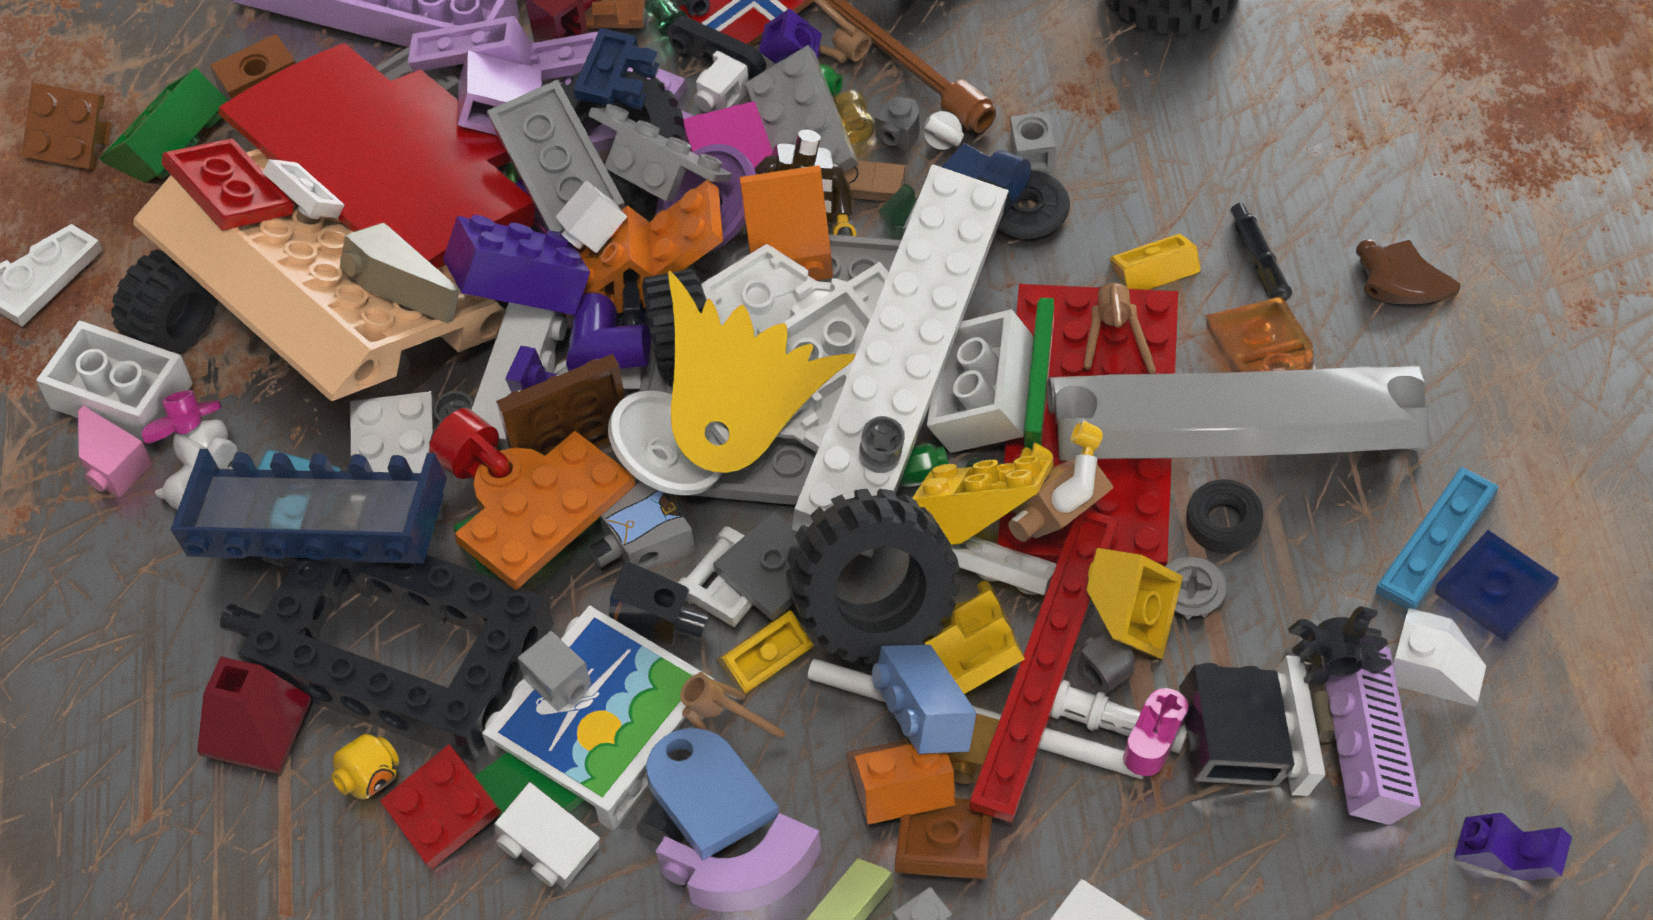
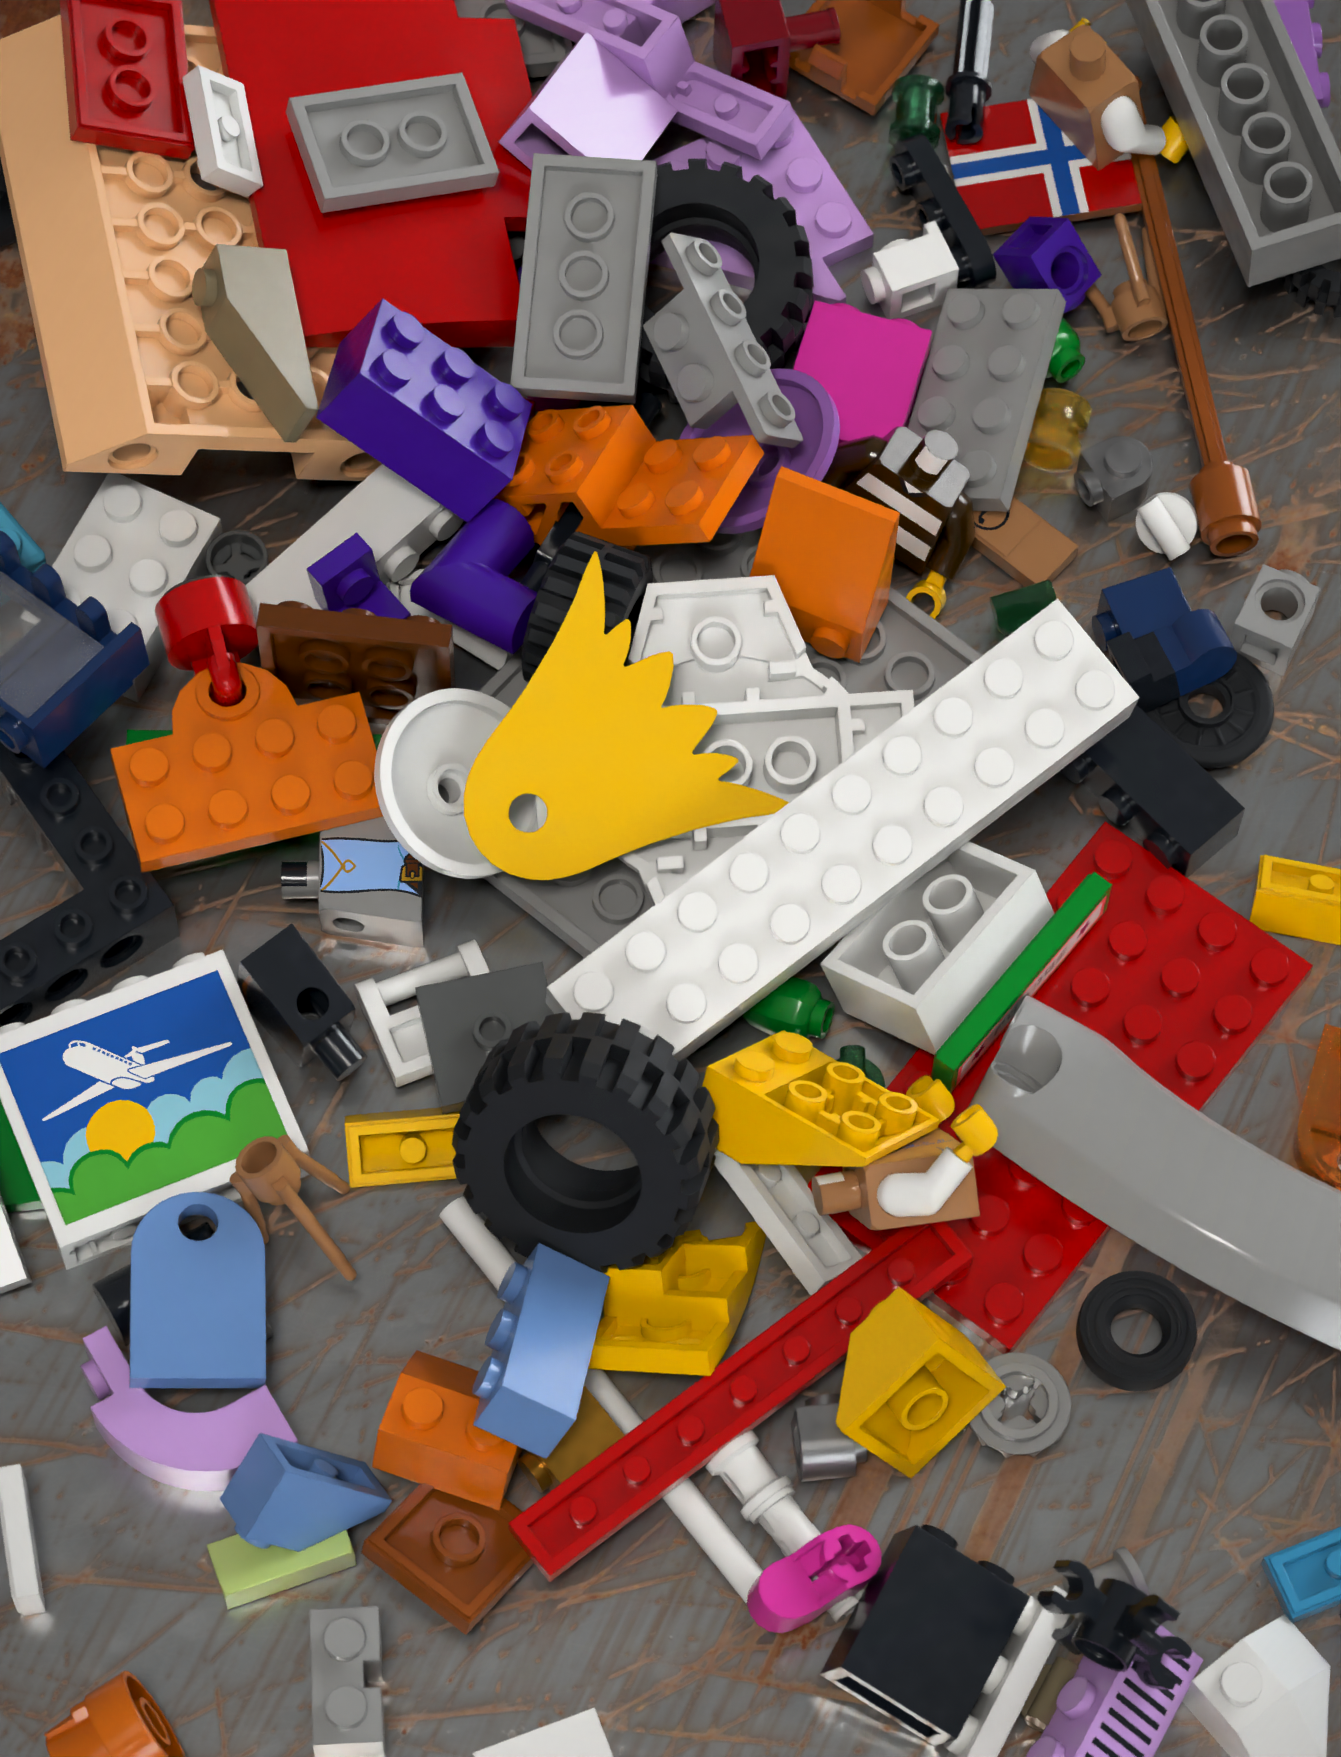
camera: 25 degrees right, 10 degrees up
light grey brick [518,631,591,712] -> none
white brick [556,180,627,253] -> none
dark blue plate [573,28,660,109] -> none
dark grey wheel [859,416,905,473] -> none
medium nougat plant [1084,283,1156,374] -> none
none -> medium blue slope [220,1433,392,1552]
none -> light grey plate [286,73,499,213]
none -> black brick [1060,705,1245,878]

